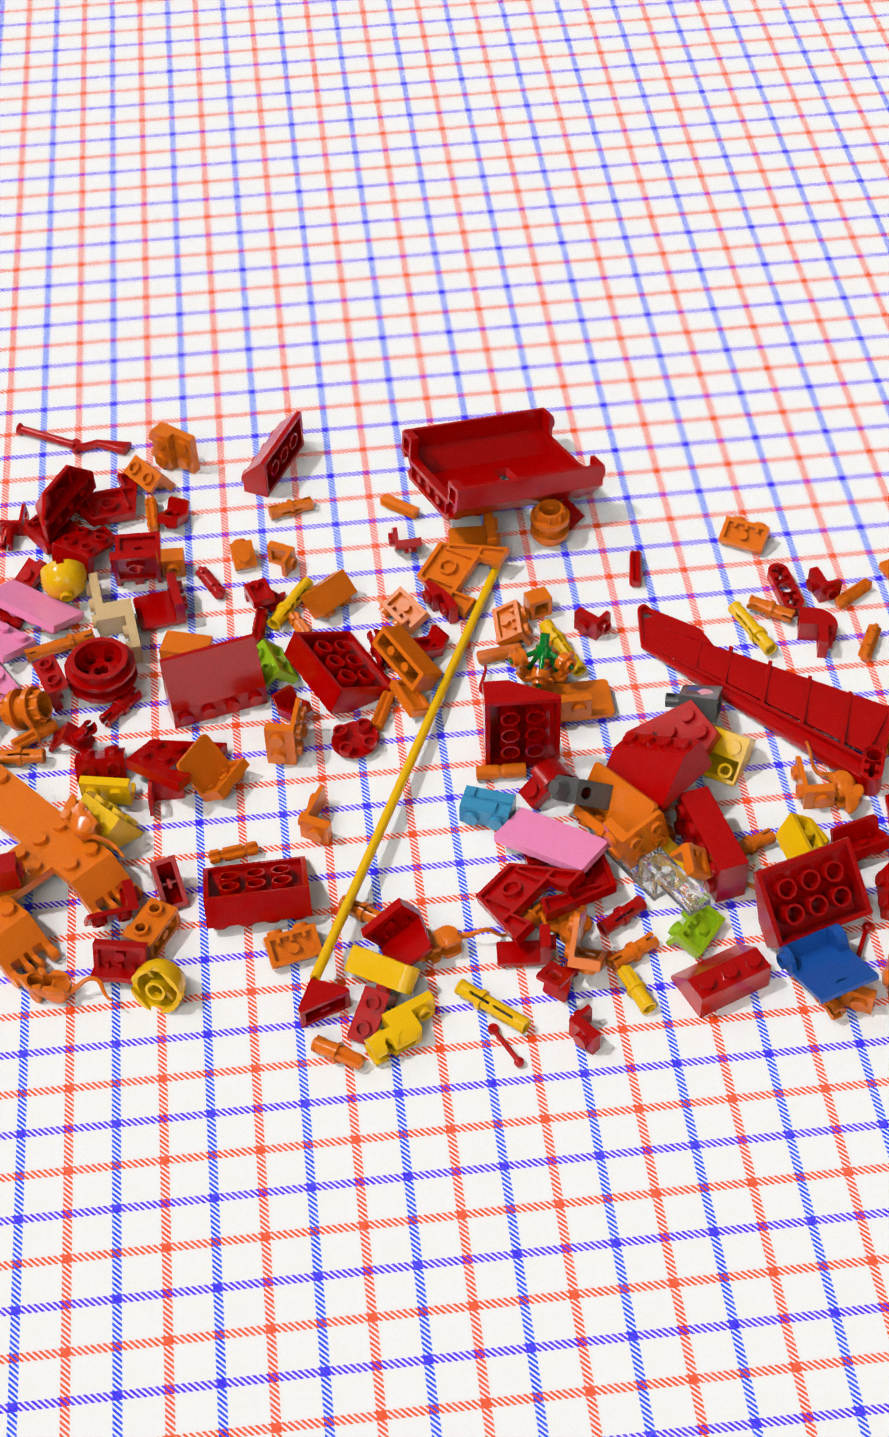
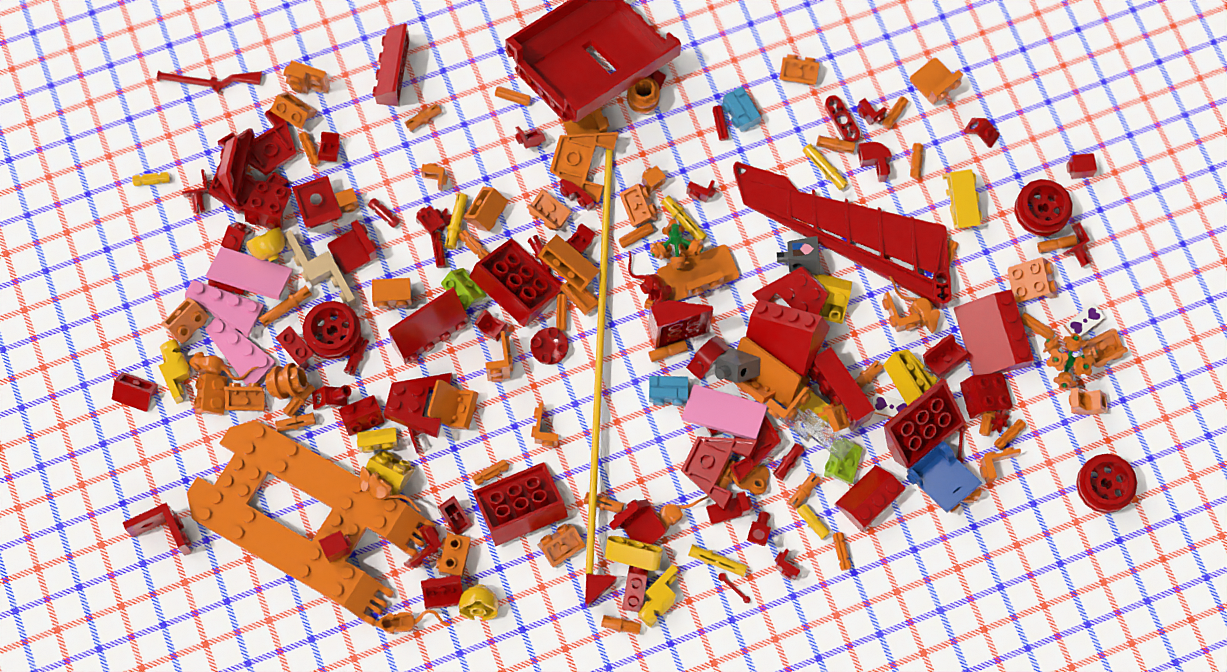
camera: 20 degrees left, 25 degrees up
orange bracket [229,538,258,572] -> none
orange bracket [564,905,608,975] -> none
none -> dark azure brick [722,86,762,132]
none -> orange axle [832,532,851,571]

